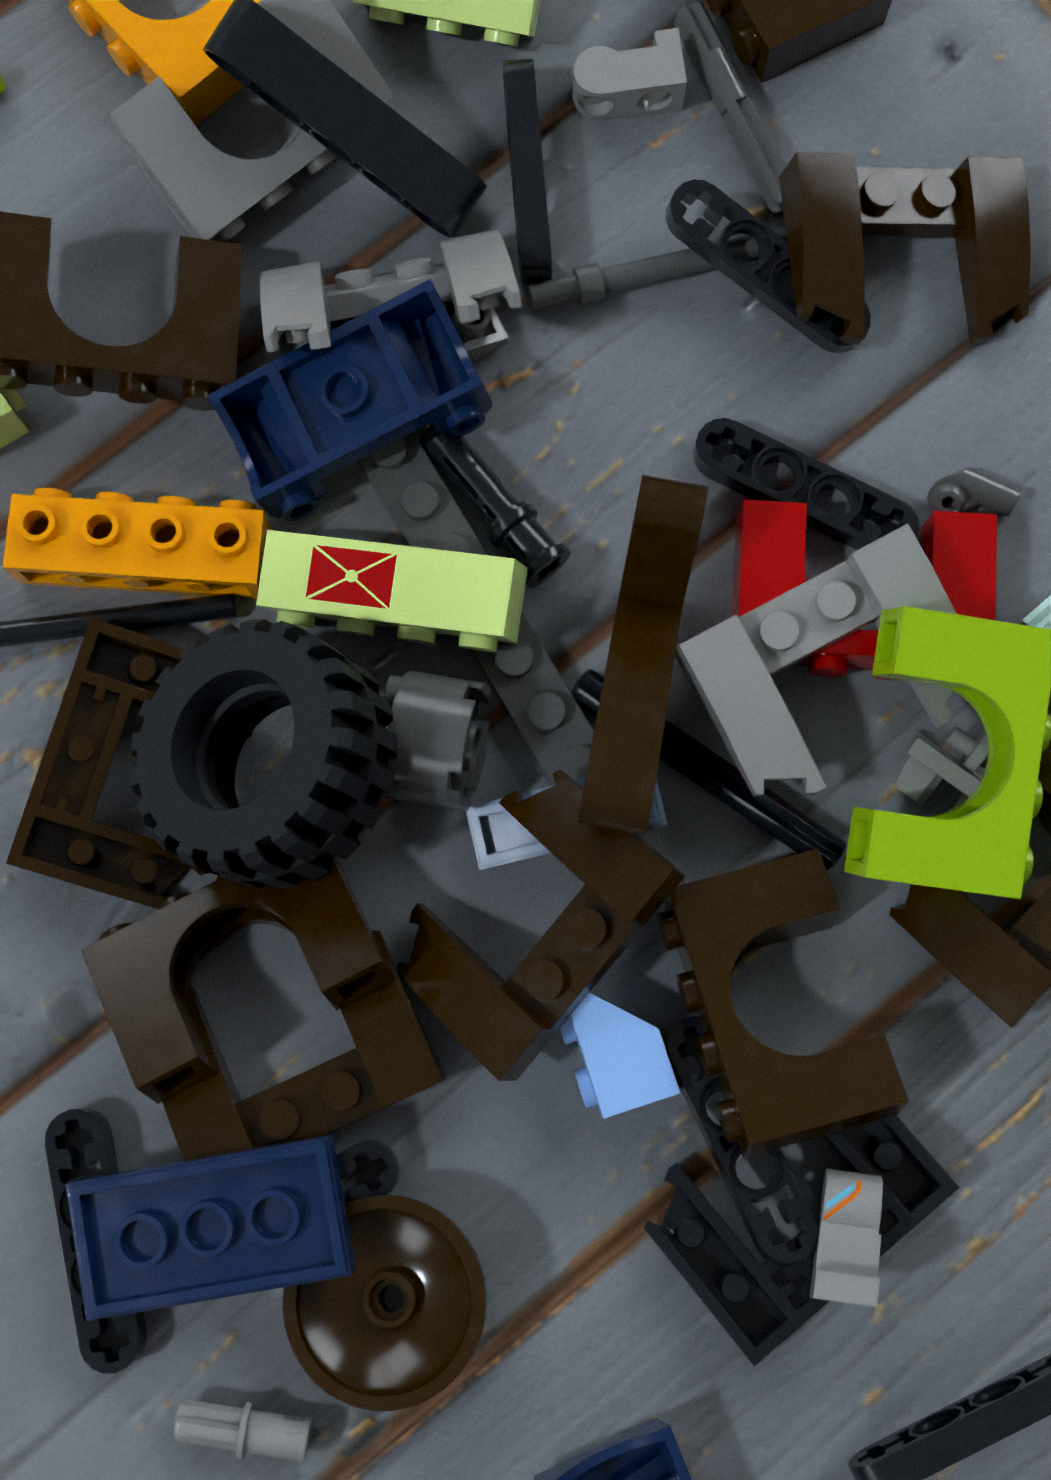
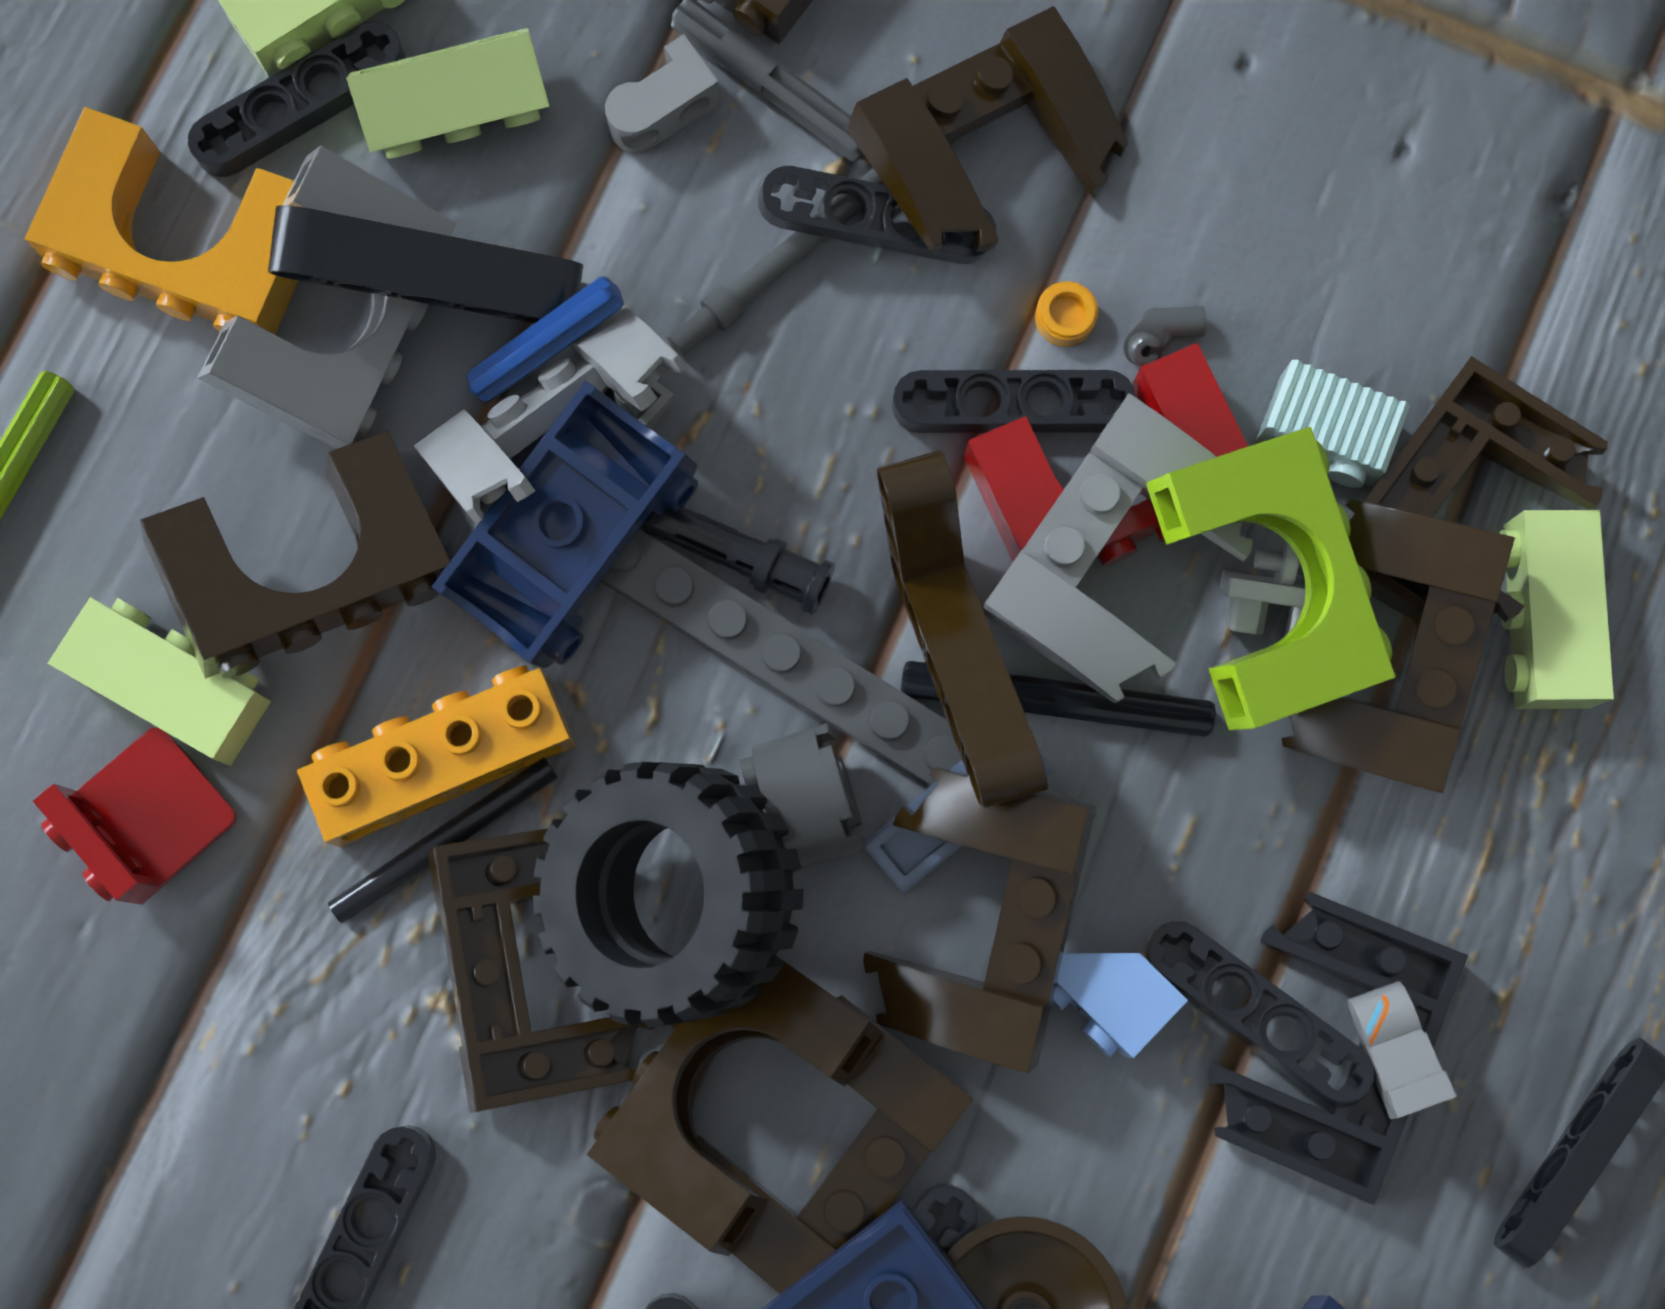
camera: 30 degrees left, 0 degrees up
yellowish green brick [256,530,528,652] -> none
black beam [503,59,552,283] -> none
dark brown arch [657,848,909,1158] -> none
none -> blue axle [467,276,624,402]
none -> light orange tile [1035,281,1098,347]

